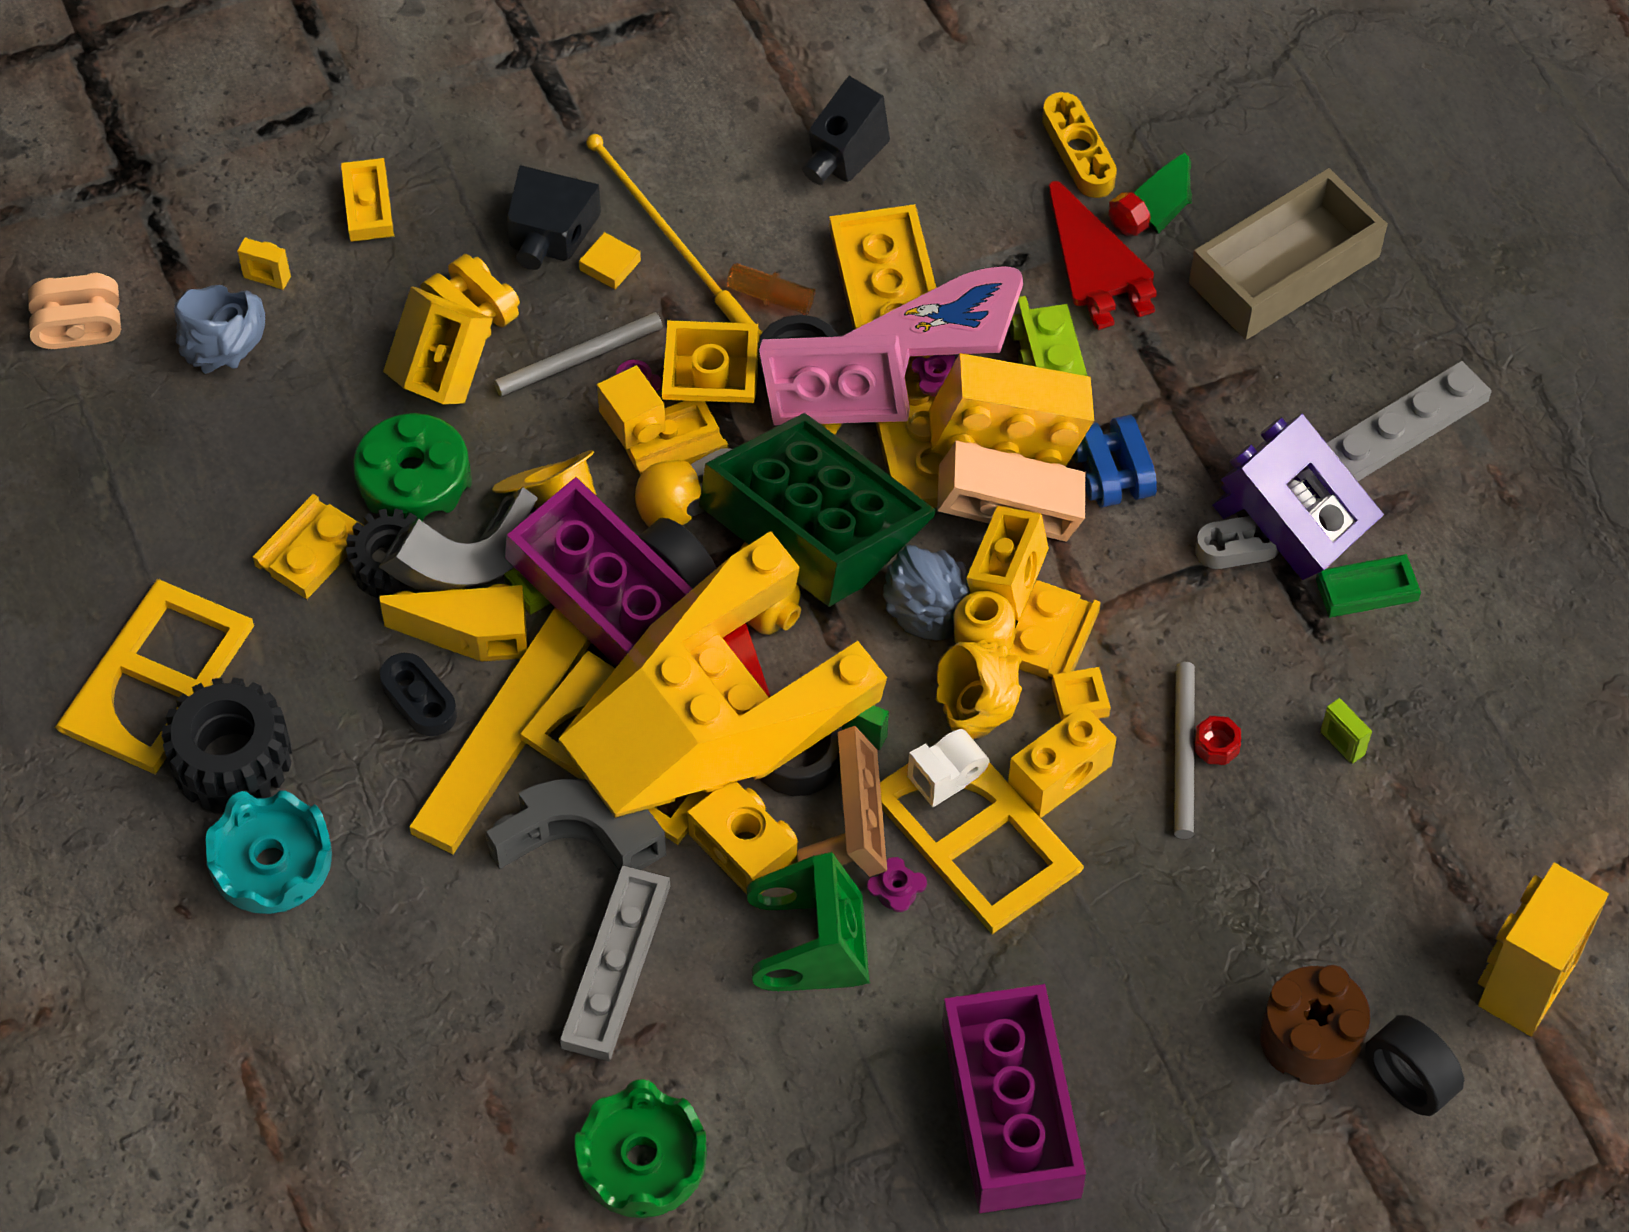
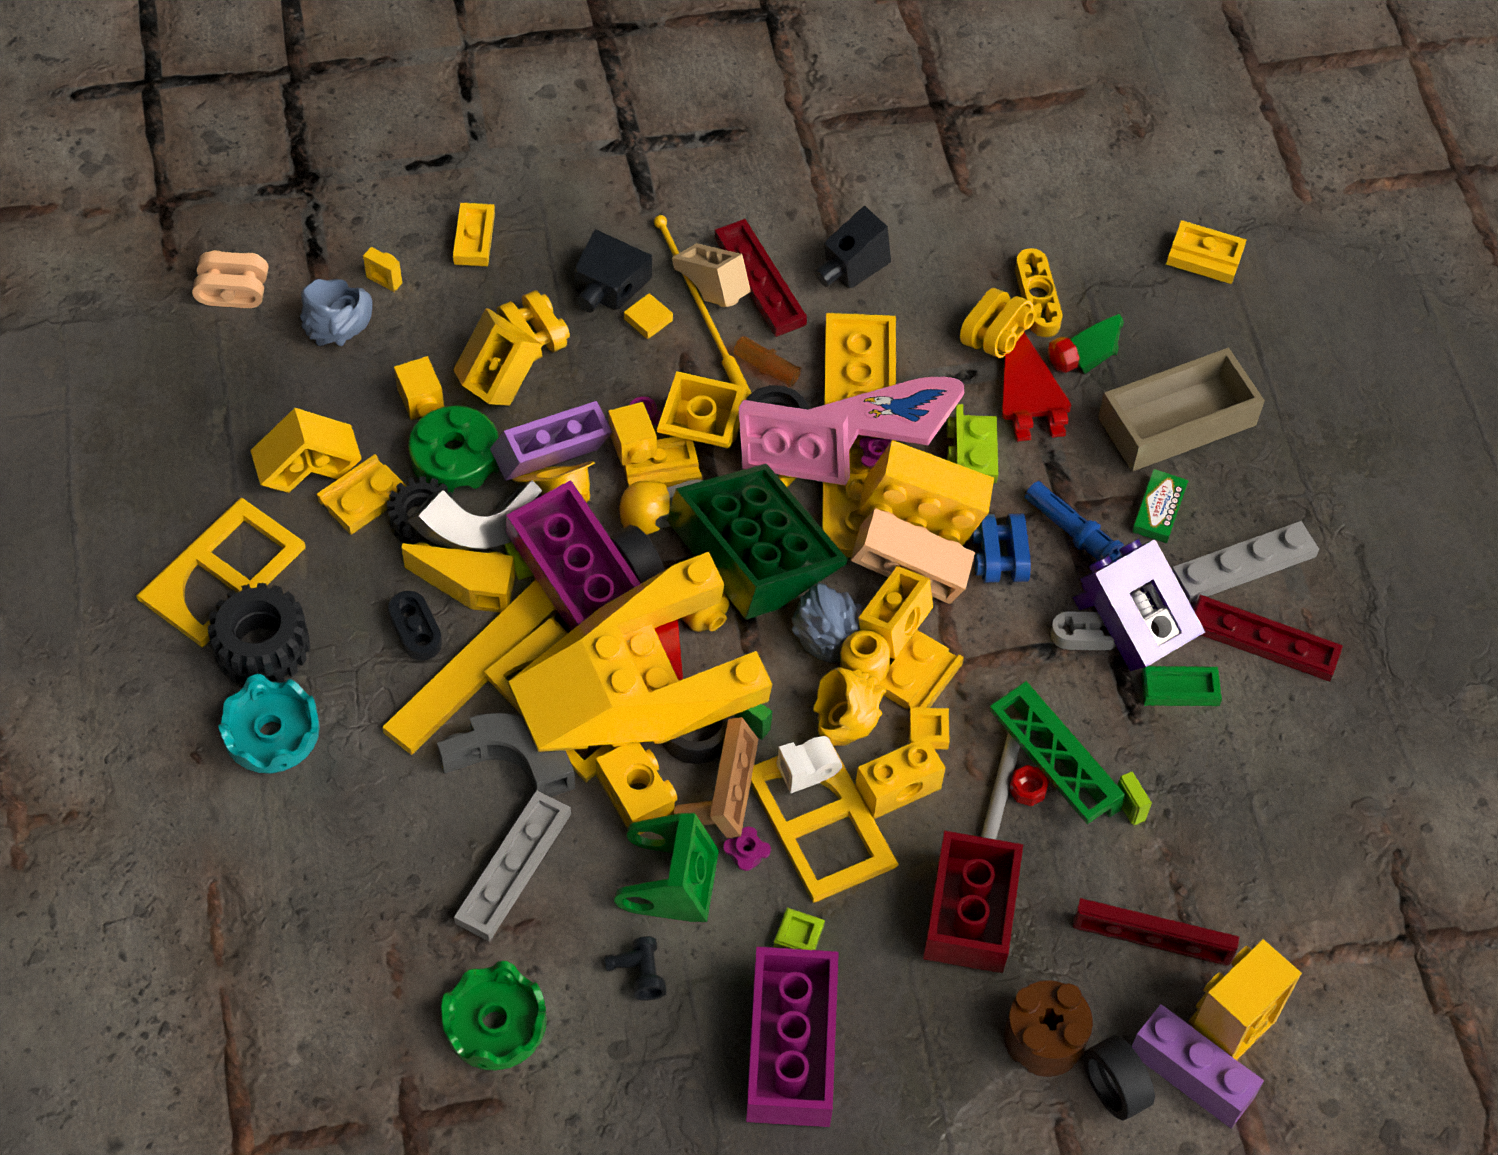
camera: 10 degrees right, 0 degrees up
light grey bar [494,312,663,397] -> none
none -> yellow brick [250,408,362,493]
none -> yellow brick [394,356,444,420]
none -> medium lavender brick [490,401,612,481]
none -> black piece [605,936,667,1001]
none -> tan arch [672,243,751,307]
none -> dark red plate [714,219,807,337]
none -> lime tile [773,907,825,950]
none -> dark red brick [923,830,1024,973]
none -> yellow brick [960,288,1035,358]
none -> green fence [990,681,1125,825]
none -> blue pin [1024,481,1124,561]
none -> dark red tile [1072,898,1240,966]
none -> tile [1132,469,1188,543]
none -> medium lavender brick [1132,1004,1264,1129]
none -> yellow plate [1166,220,1247,284]
none -> dark red tile [1194,594,1343,682]

